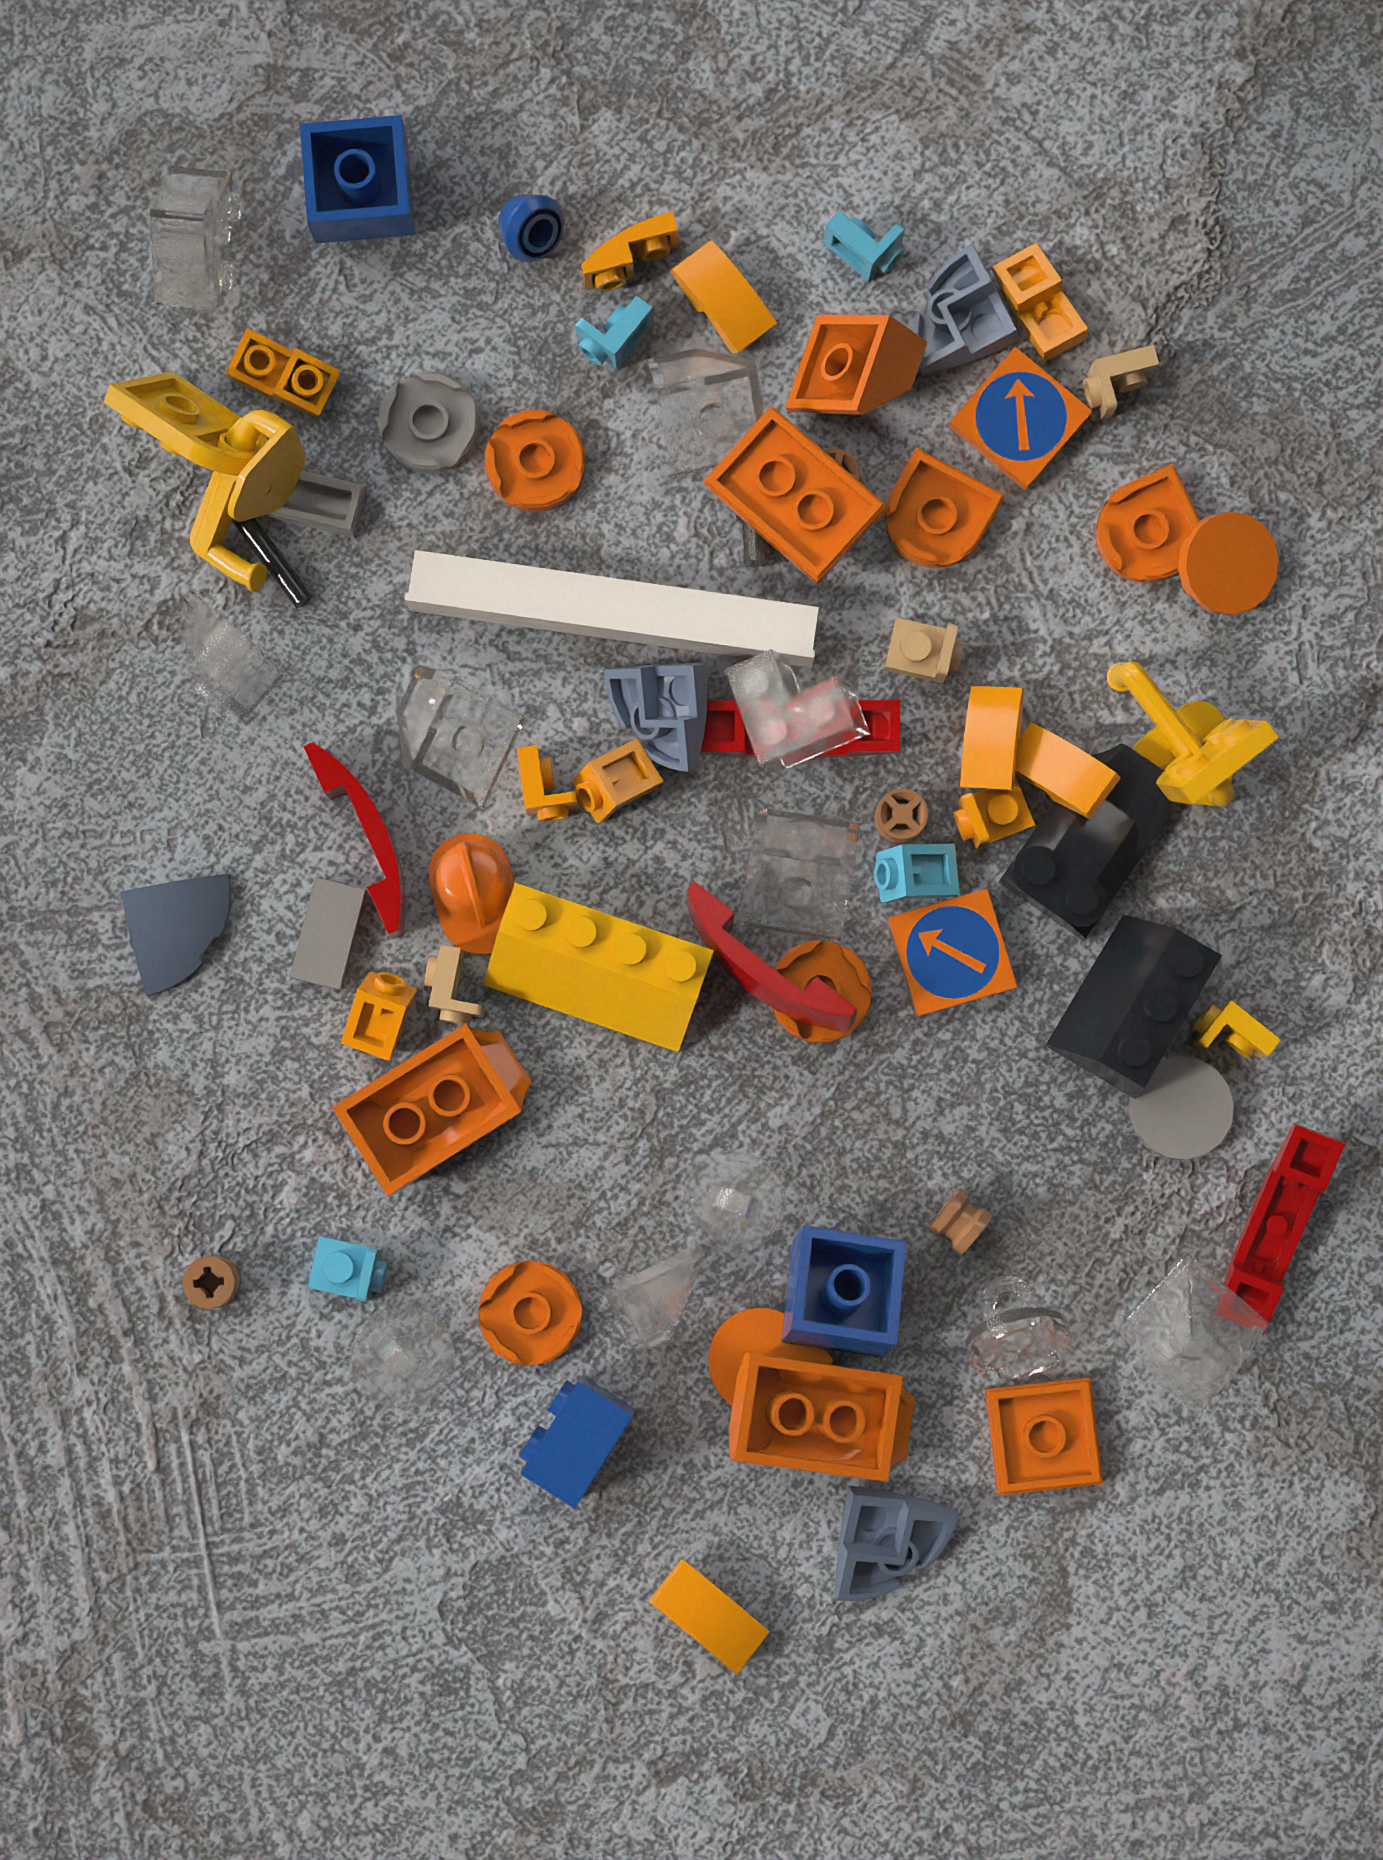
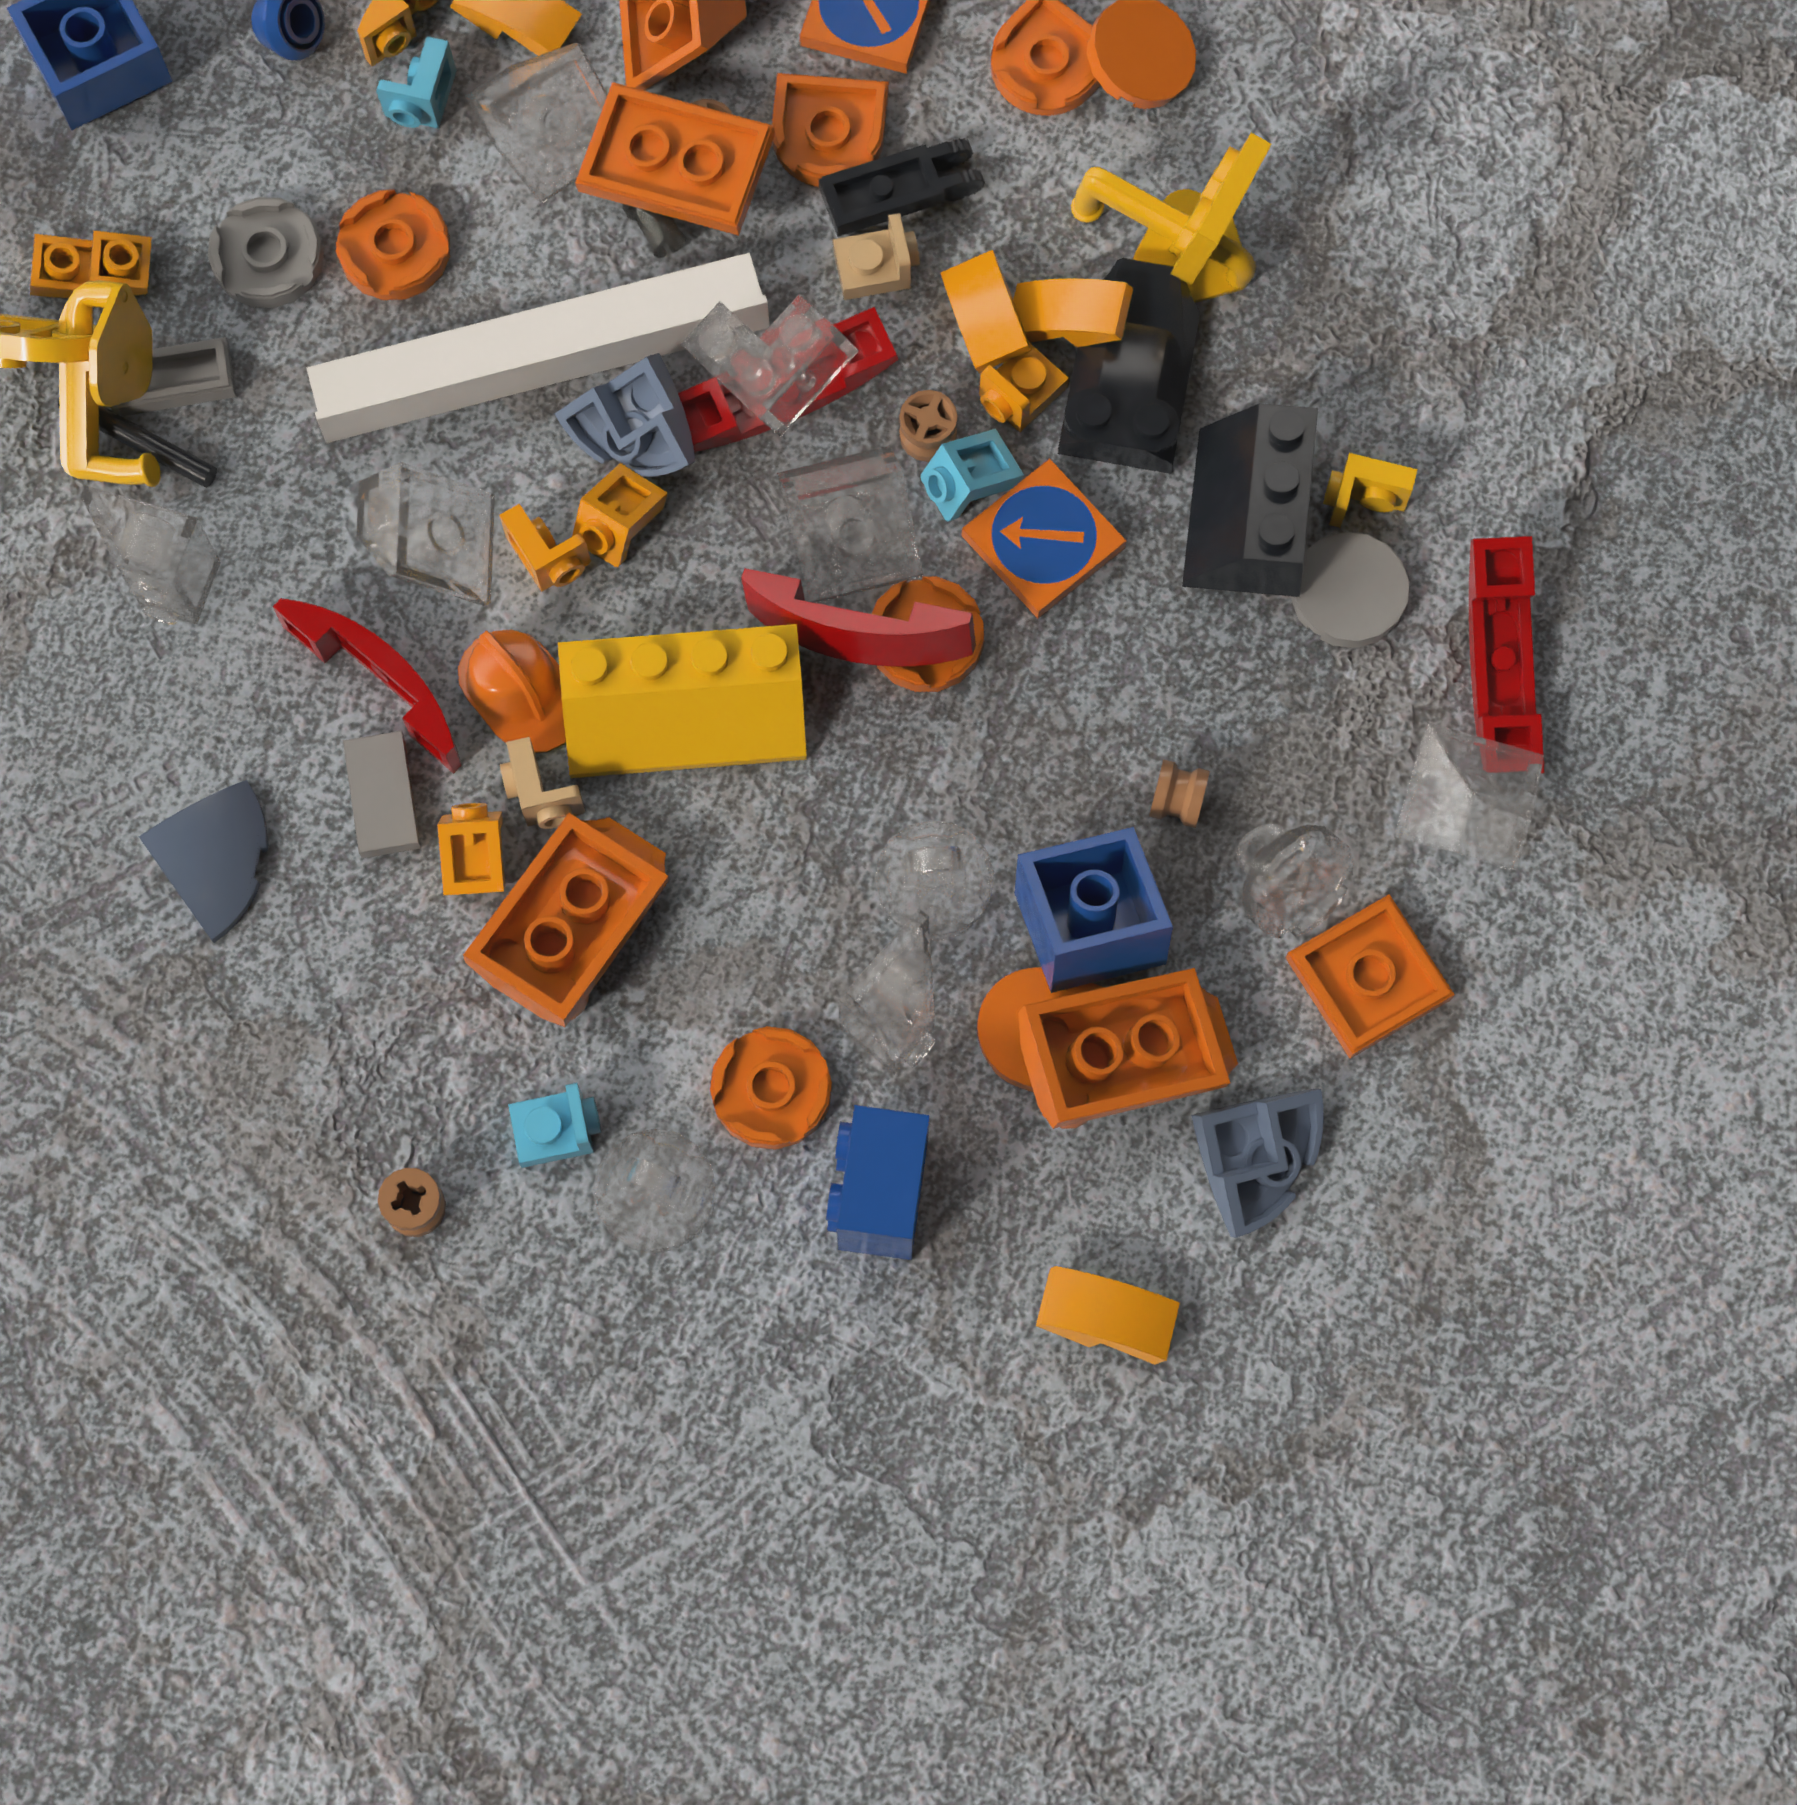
camera: 25 degrees left, 10 degrees down
none -> black hinge [819,138,985,237]

